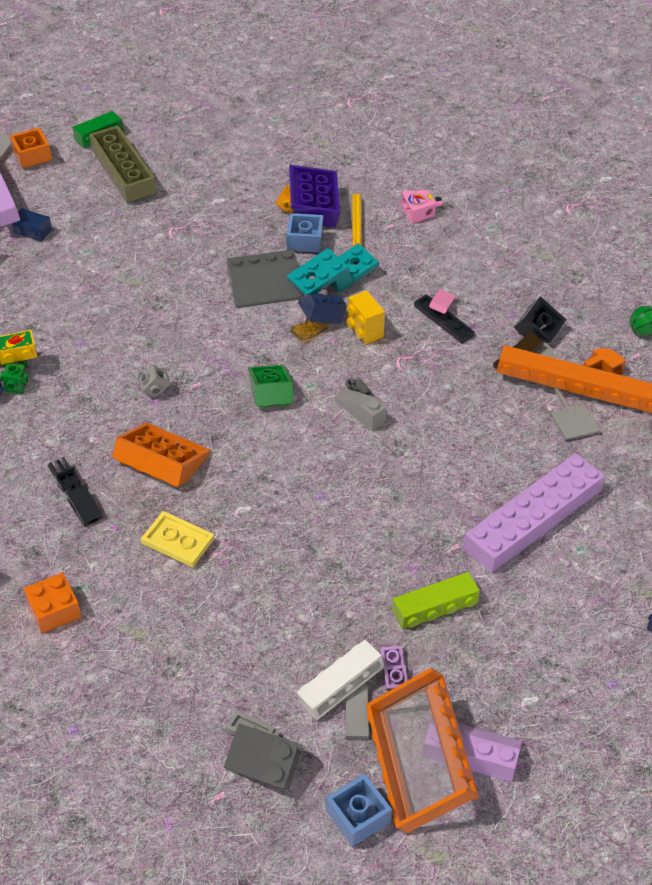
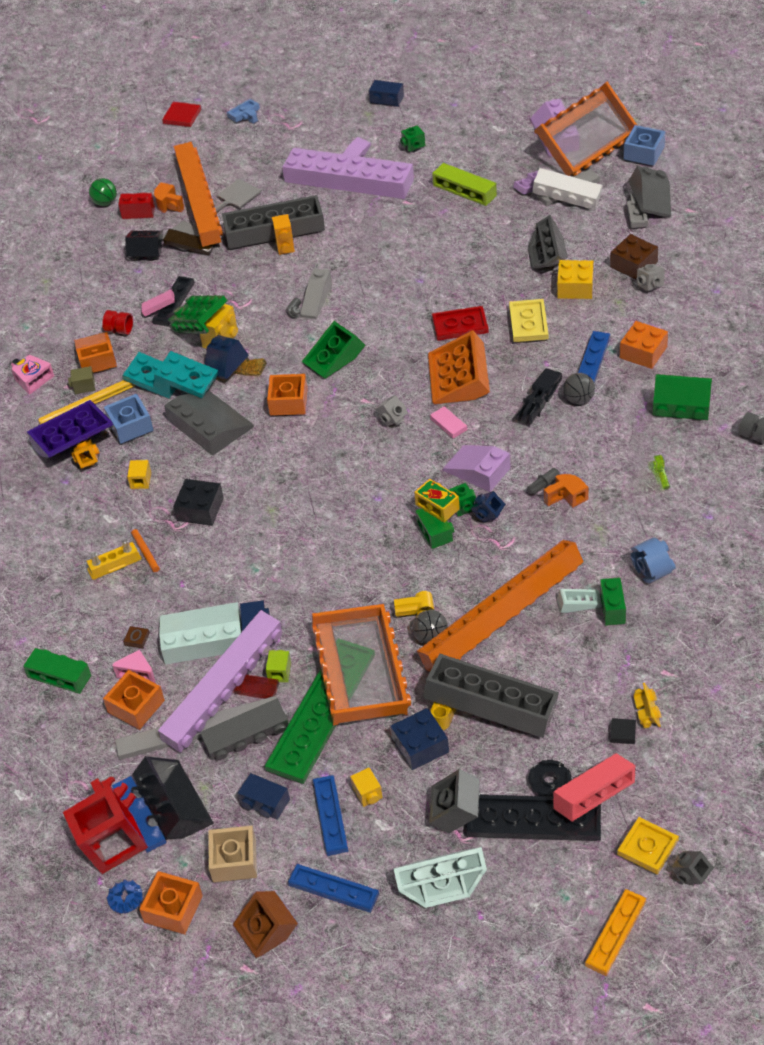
camera: 115 degrees left, 0 degrees up
olive brick [89,126,156,203] -> none
none -> olive brick [68,366,96,394]
none -> orange slope [74,332,117,373]
none -> yellow piece [86,539,142,580]
none -> red wheel [102,310,133,335]
none -> bright pink slope [113,650,155,683]
none -> red brick [118,192,155,219]
none -> reddish brown tile [123,626,150,649]
none -> yellow brick [127,460,152,489]
none -> orange bar [131,529,160,572]
none -> light aqua slope [160,602,242,665]
none -> green bracket [168,295,228,334]
none -> black brick [173,479,224,526]
none -> dark grey brick [222,195,325,249]
none -> orange brick [267,374,308,416]
none -> light orange brick [272,214,295,255]
none -> lavender slope [343,137,371,157]
none -> green brick [400,125,426,152]
none -> bright pink tile [430,406,467,439]
none -> red tile [432,306,489,341]
none -> lavender slope [443,445,510,492]
none -> dark grey wedge [528,215,568,269]
none -> yellow brick [557,260,593,299]
none -> dark grey piece [563,373,595,405]
none -> blue plate [578,331,610,384]
none -> reddish brown brick [610,234,658,280]
none -> light grey brick [637,264,665,291]

